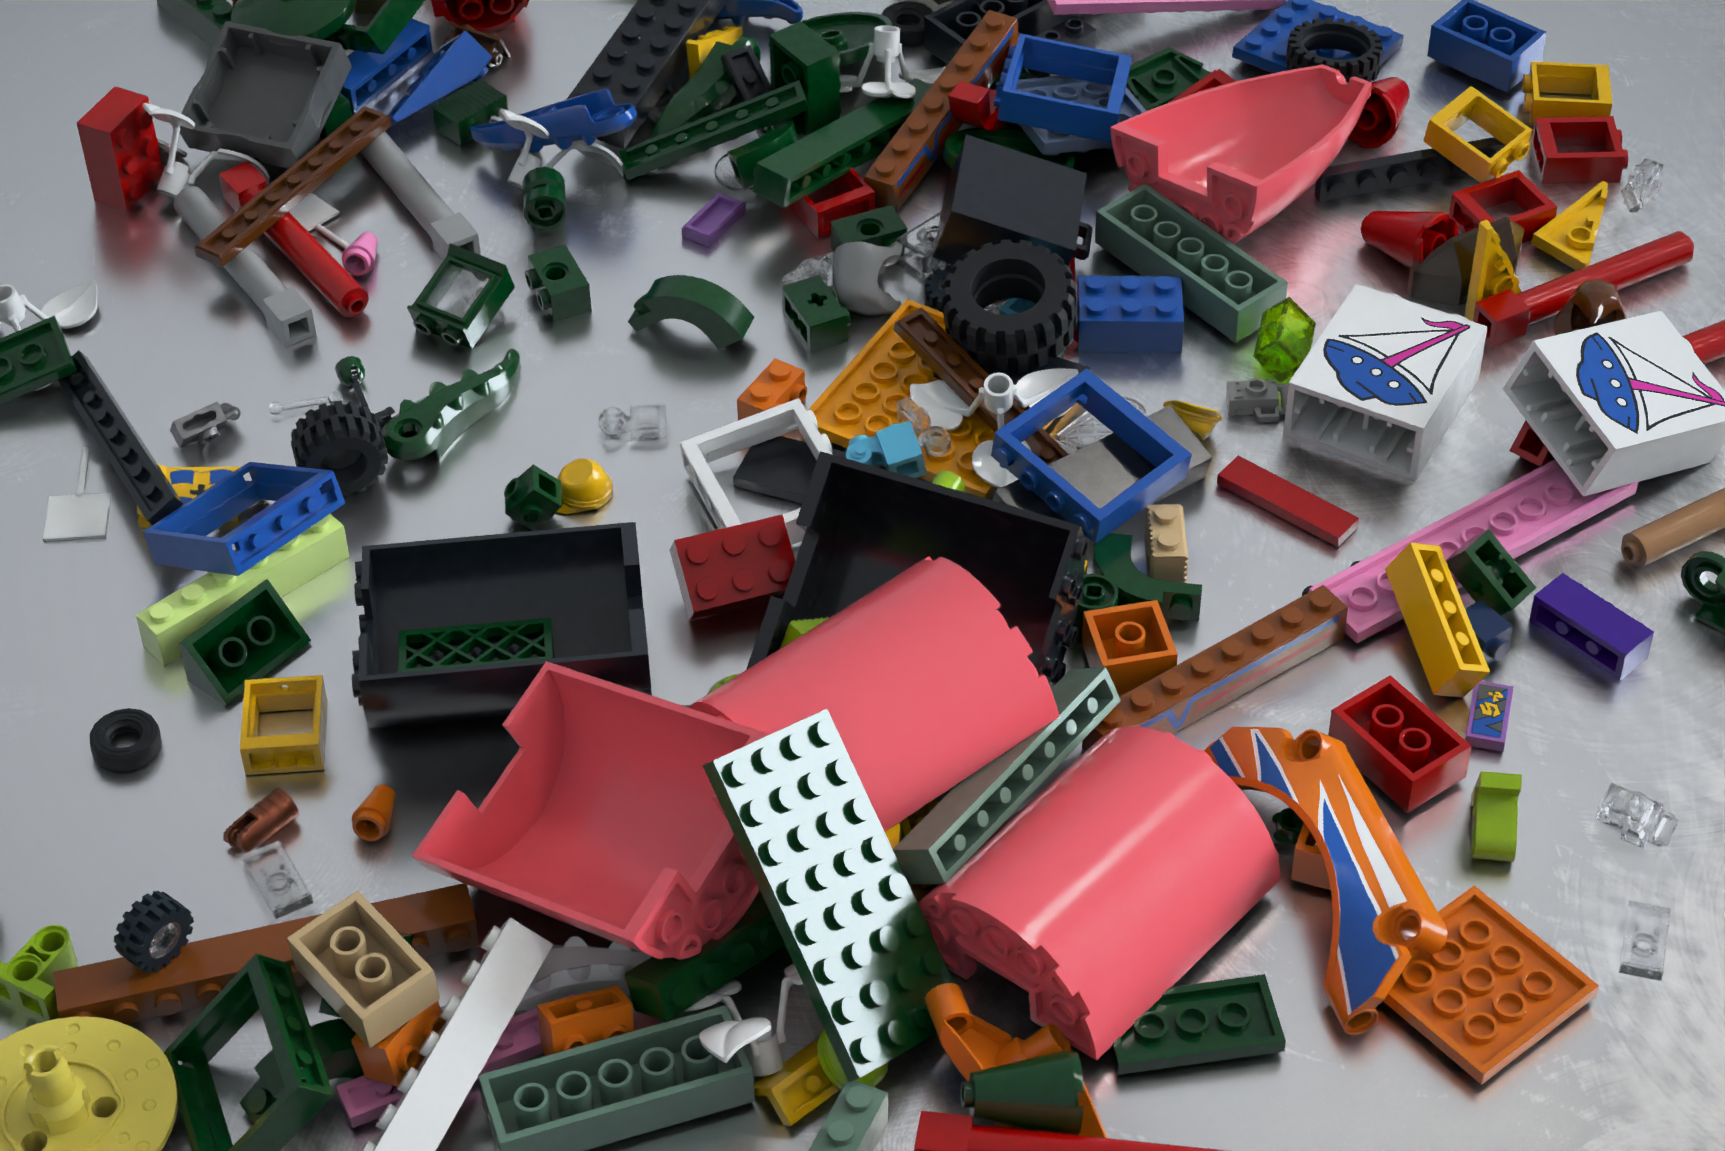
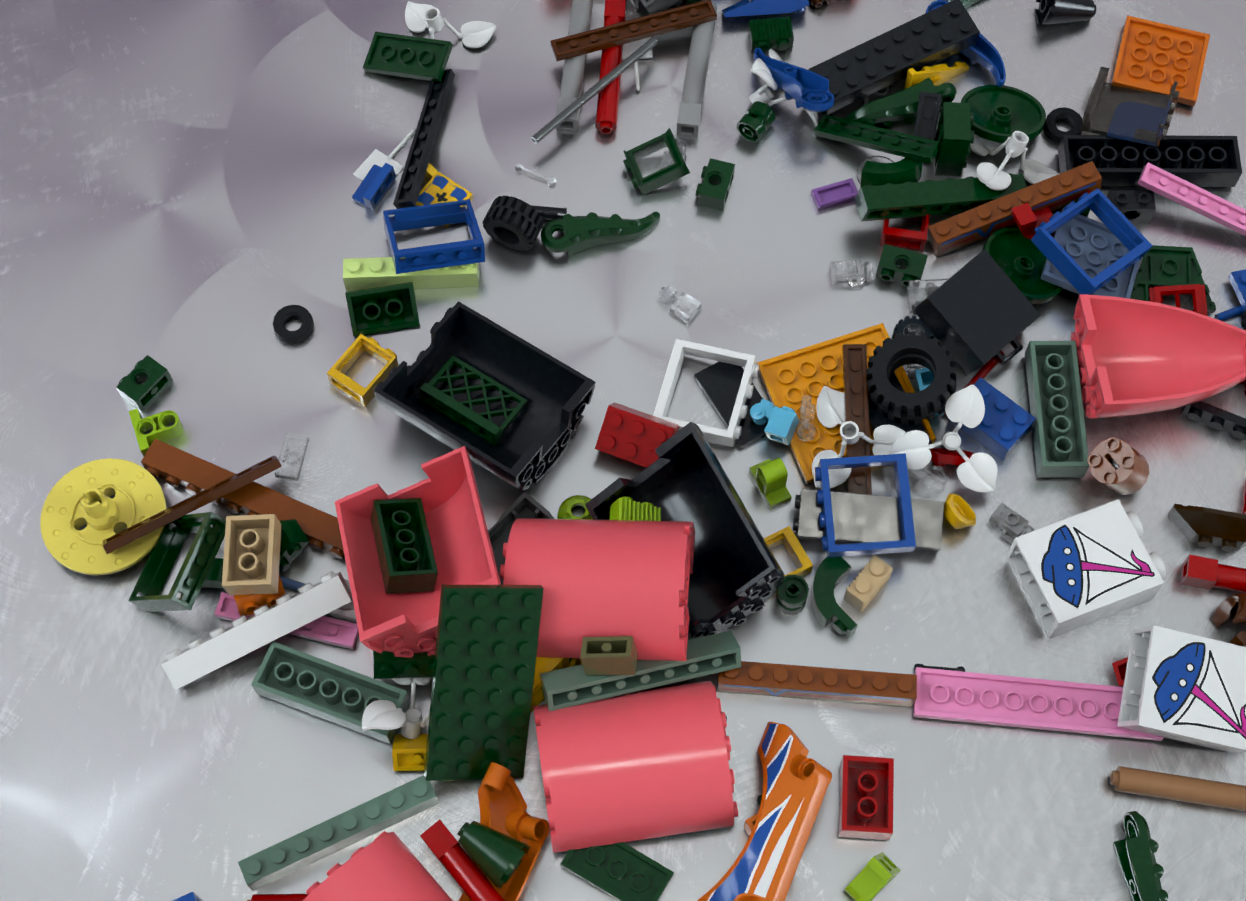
camera: 40 degrees right, 20 degrees up
black wheel [114,891,194,973] -> none
flat silver piece [170,401,241,448] -> none
copper hinge [223,788,299,853] -> none
dark green hinge [335,356,371,414] -> none
bright pink cone [342,232,378,276] -> none
orange cone [351,785,396,841] -> none
dark green brick [504,464,562,530] -> none
orange brick [537,985,634,1056] -> none
yellow hat [556,458,613,514] -> none
dark green arch [628,275,754,349] -> none
orange brick [737,358,807,420] -> none
dark green brick [781,275,851,353] -> none
light grey piece [832,241,903,317] -> none
orange brick [1082,600,1178,695] -> none
red tile [1217,455,1359,547] -> none
clear neon green brick [1253,297,1316,383] -> none
red cone [1360,211,1458,270] -> none
yellow brick [1385,543,1490,697] -> none
dark green brick [1446,529,1537,616] -> none
yellow wing [1465,220,1522,322] -> none
dark blue brick [1465,600,1513,665] -> none
tile [1465,681,1514,752] -> none
dark purple brick [1529,573,1654,681] -> none
none -> reddish brown tile [103,456,282,554]
none -> blue panel [352,163,397,211]
none -> dark green brick [371,498,438,594]
none -> dark grey piece [531,36,658,144]
none -> olive brick [580,636,638,675]
none -> white plant [889,385,998,492]
none -> red plate [929,448,974,468]
none -> cylinder [1087,437,1149,495]

